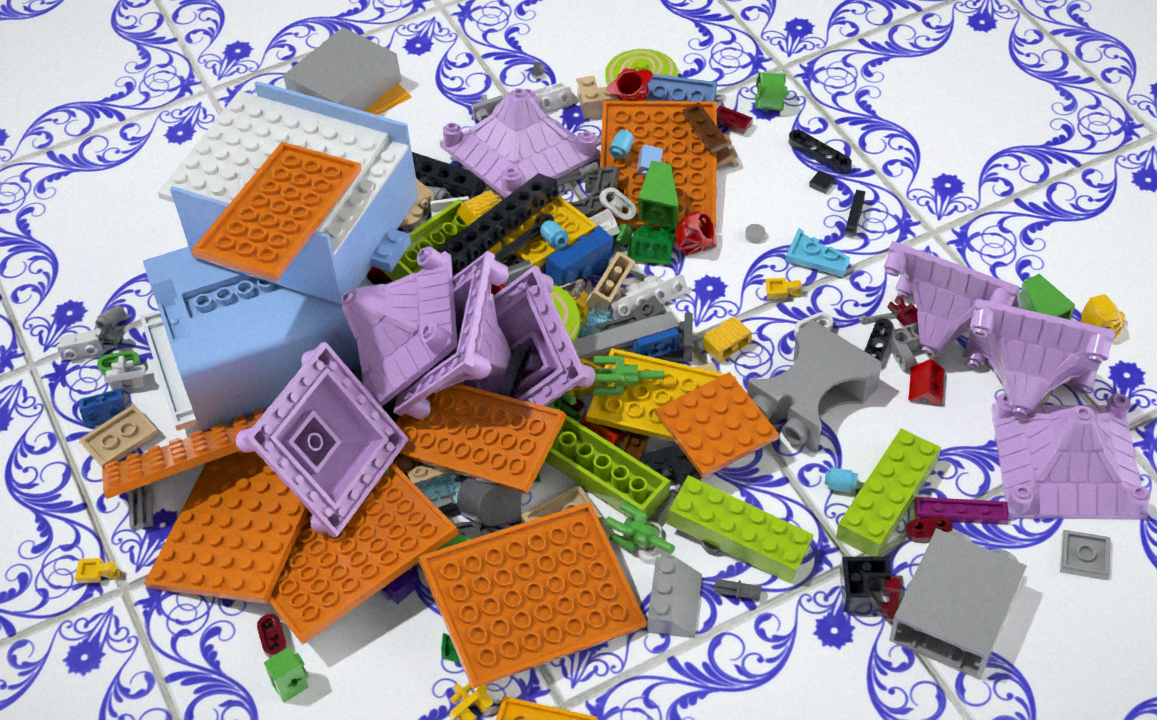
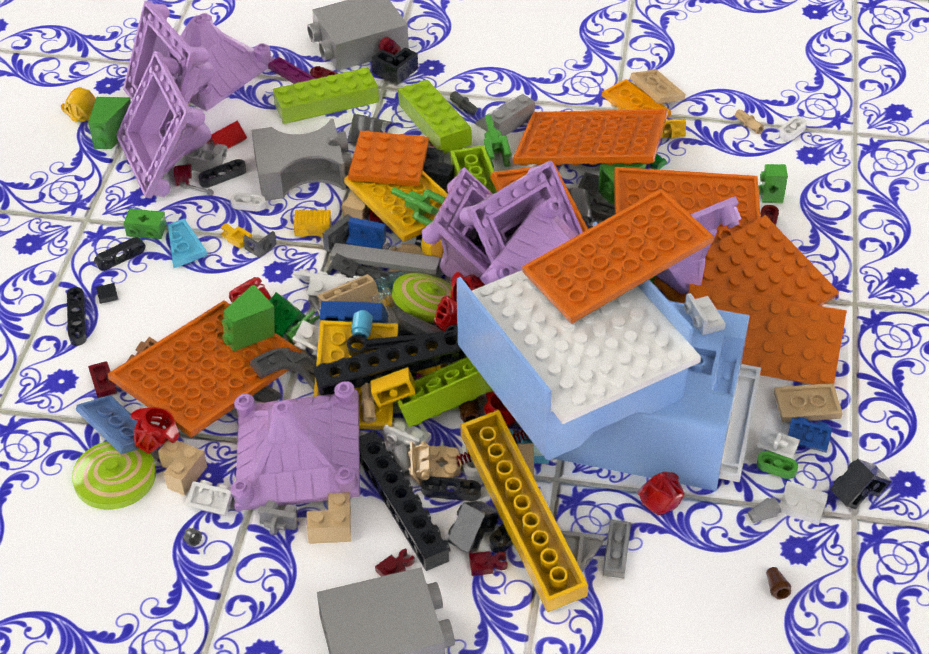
camera: 145 degrees left, 5 degrees down
yellow plate [75,558,120,584] -> none
dark grey bush [99,324,125,348] -> none
white plate [600,187,636,220] -> none
medium azure brick [609,130,634,159] -> none
light blue brick [636,144,663,177] -> none
reddish brown plate [683,102,728,154] -> none
light grey tile [745,224,765,243] -> none
bright green brick [755,72,788,111] -> none
medium azure brick [824,467,858,492] -> none
light grey tile [1060,529,1111,581] -> none
none -> bright green brick [124,208,167,239]
none -> dark grey bracket [243,231,277,258]
none -> tan brick [307,492,351,544]
none -> dark grey piece [347,114,392,144]
none -> white bracket [684,293,726,335]
none -> reddish brown cone [766,567,791,600]
none -> black brick [830,459,892,509]

